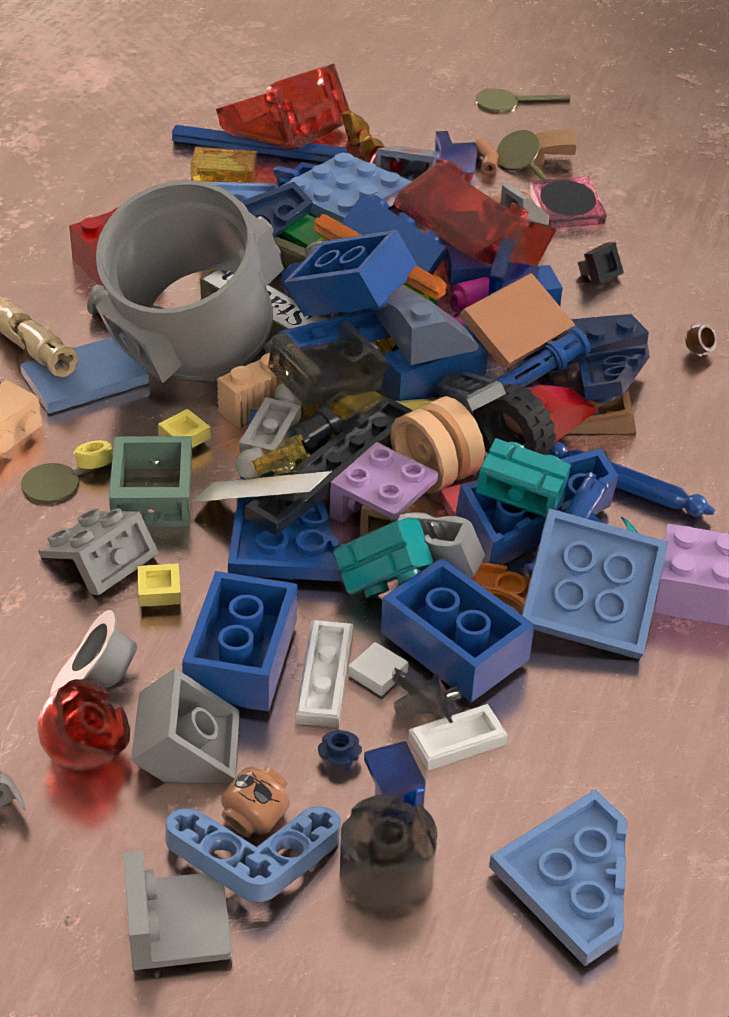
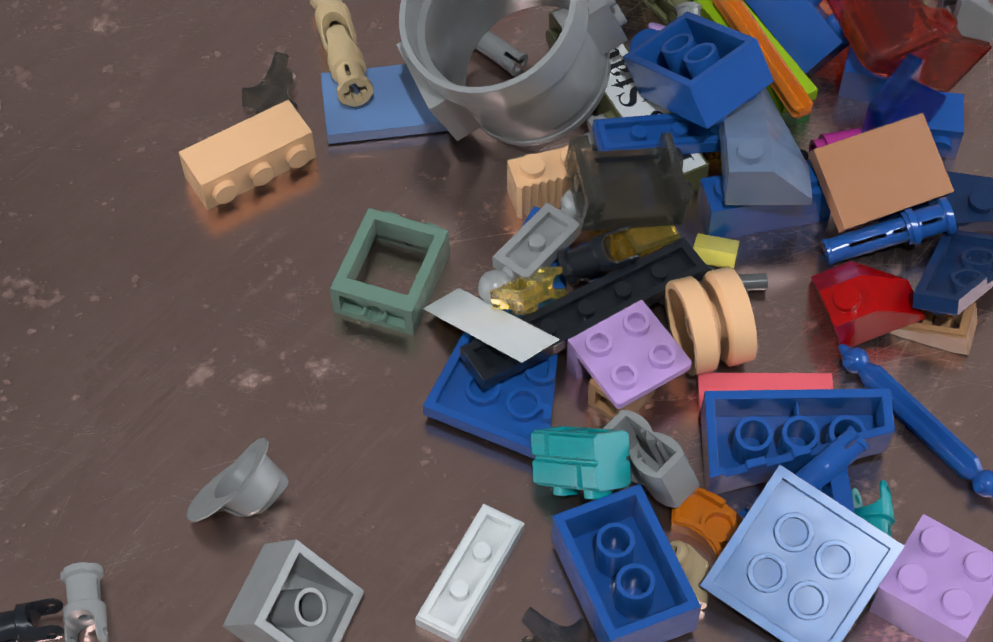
camera: 25 degrees right, 15 degrees up
olive piece [21,462,112,504] -> none
clear red cylinder [37,679,131,772] -> none
light grey bracket [38,509,159,595] -> none
light yellow tile [74,440,113,469] -> none
light yellow plate [137,564,181,607] -> none
light yellow plate [158,409,211,448] -> none
blue brick [182,571,297,712] -> none
white tile [348,642,409,696] -> none
dark grey tile [434,371,506,411] -> none
dark pink brick [449,277,500,312] -> none
black tyre [473,384,556,455] -> none
teal brick [476,438,571,517] -> none

